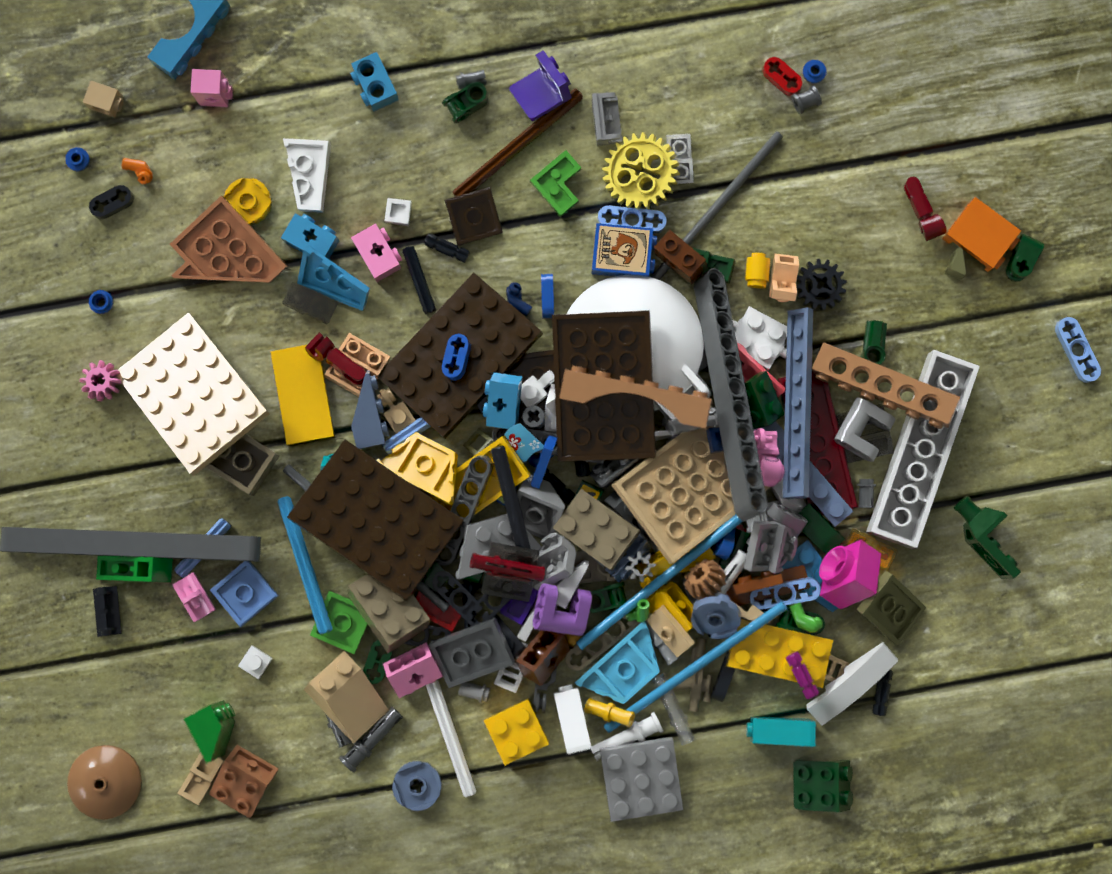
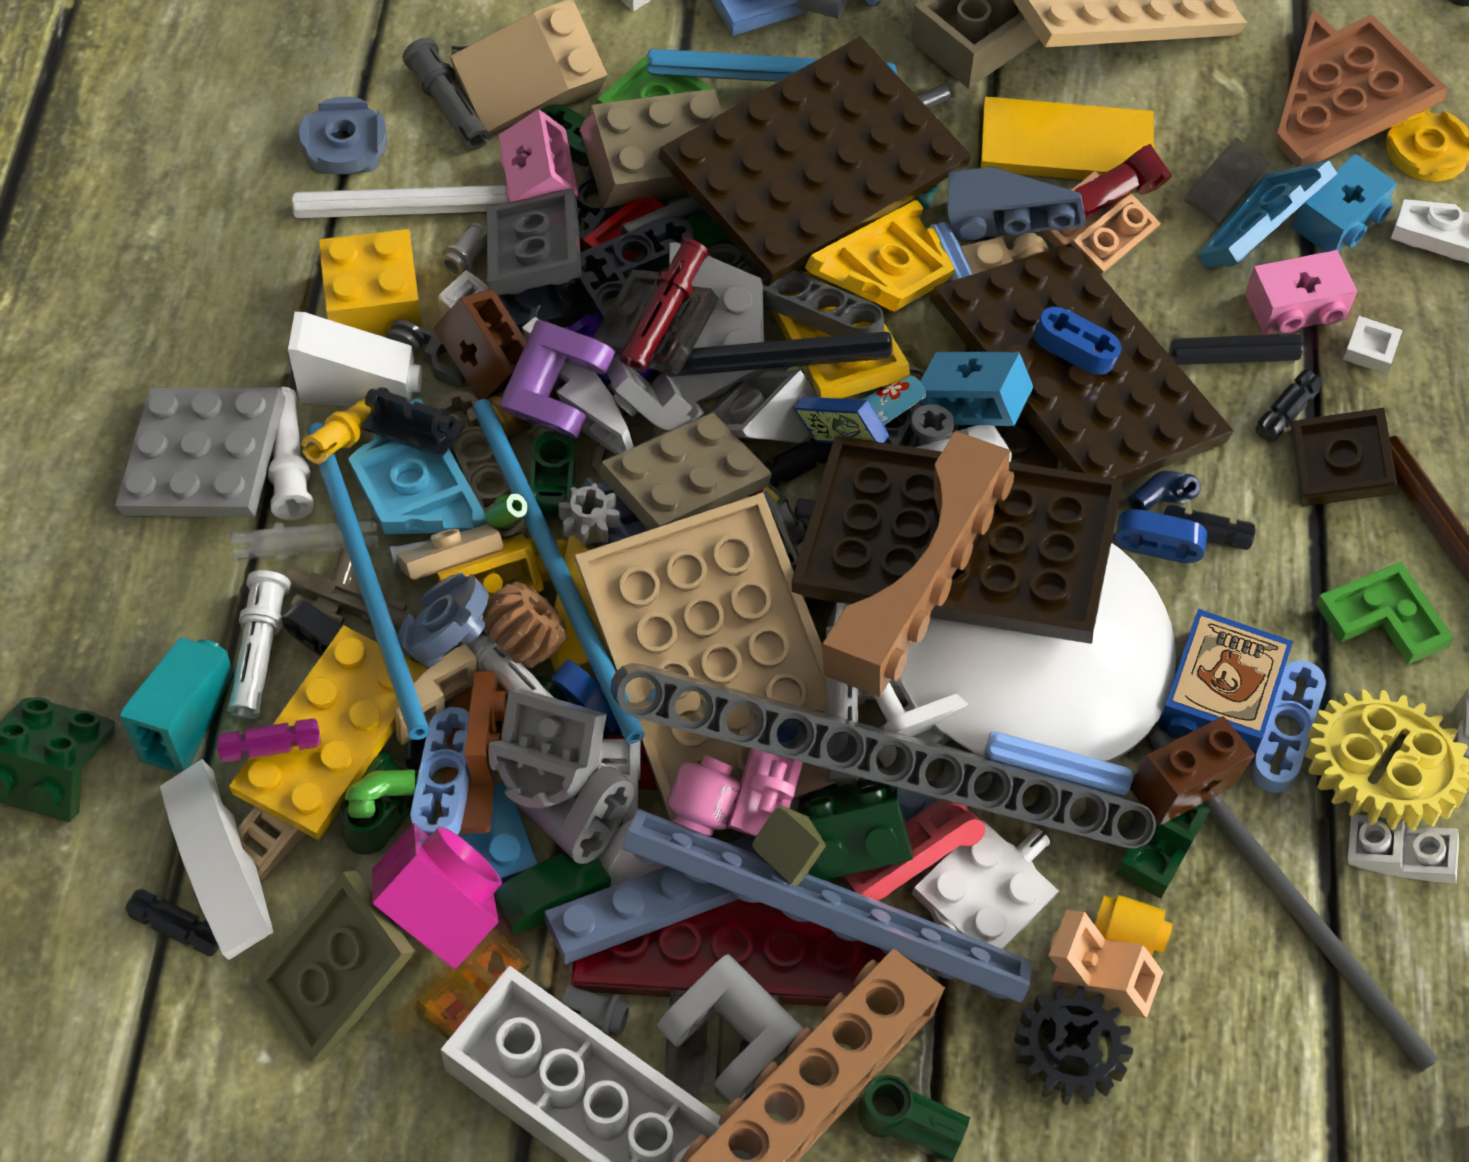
camera: 105 degrees right, 25 degrees down
none -> white pin [227,570,291,719]
none -> black hinge [361,387,466,458]
none -> olive slope [752,806,826,887]
none -> light blue axle [985,731,1133,796]
none -> black axle [1163,505,1256,550]

